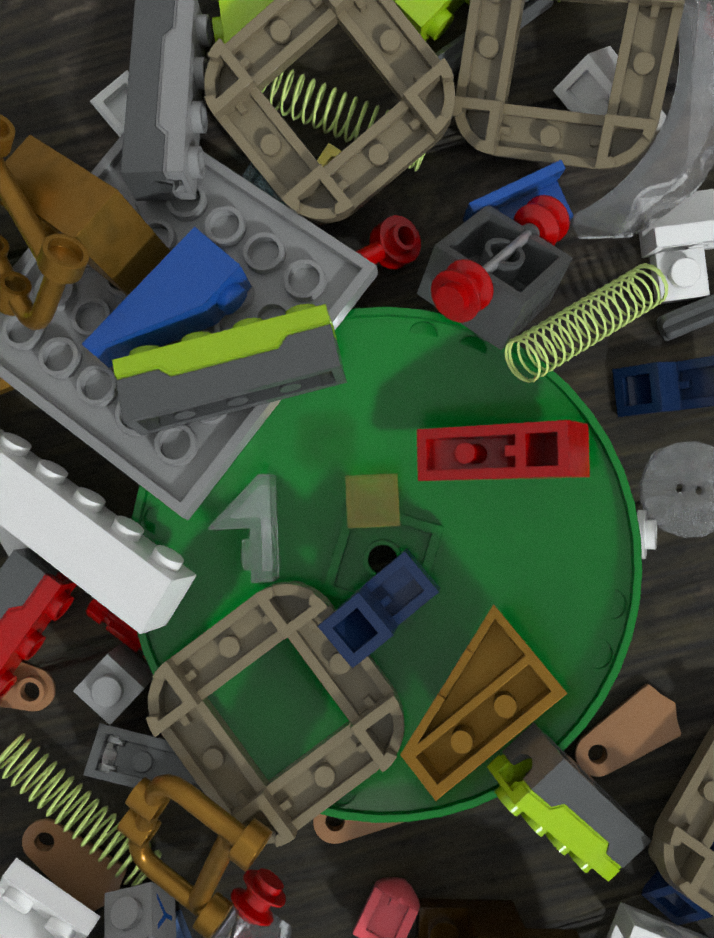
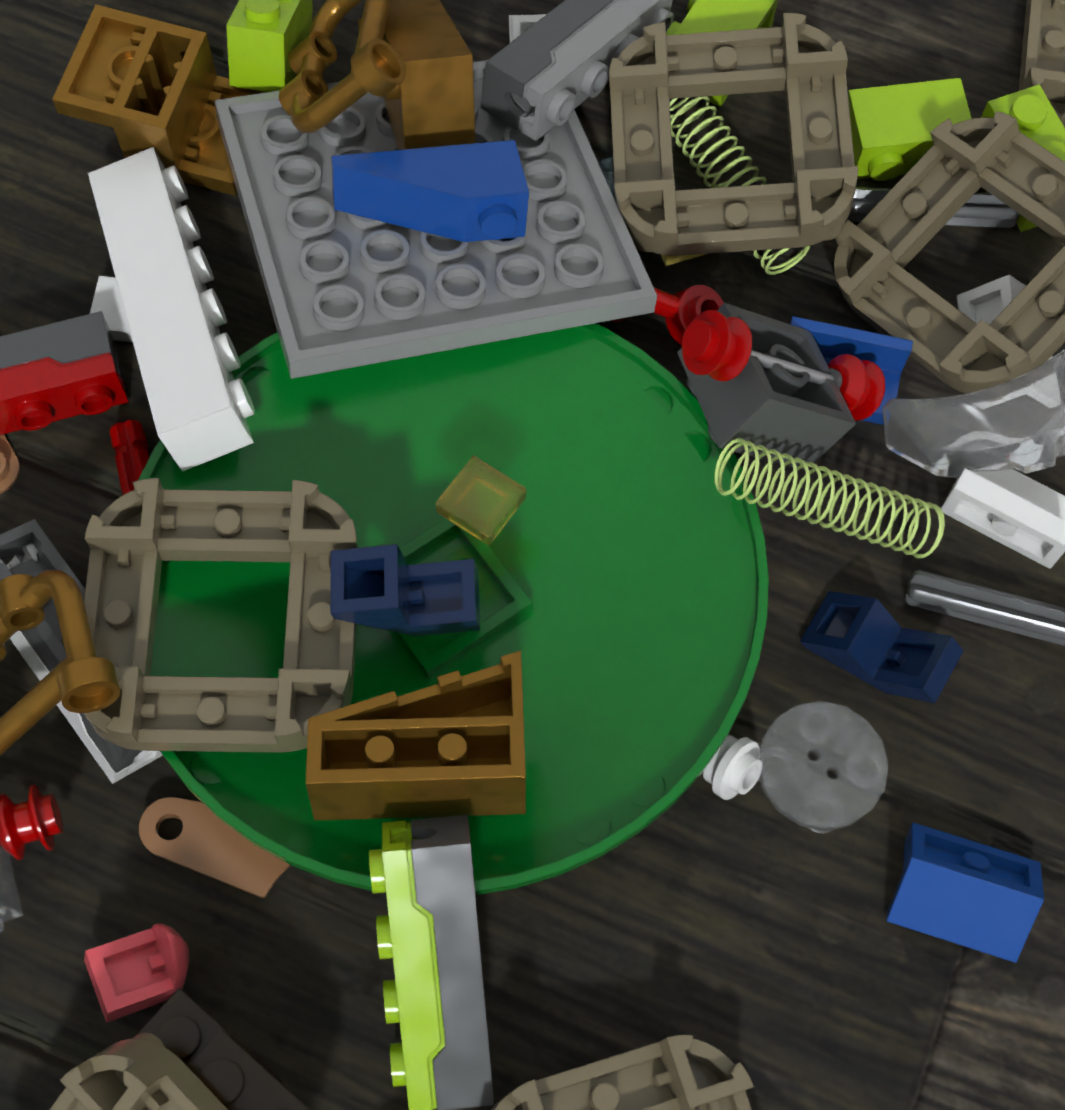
camera: 35 degrees right, 20 degrees down
light grey brick [73,642,153,725] -> none
dark grey piece [112,304,347,436] -> none
clear slope [208,474,280,583] -> none
red slope [417,420,590,481] -> none
medium nougat piece [575,684,681,777] -> none
white plate [649,247,710,304] -> none

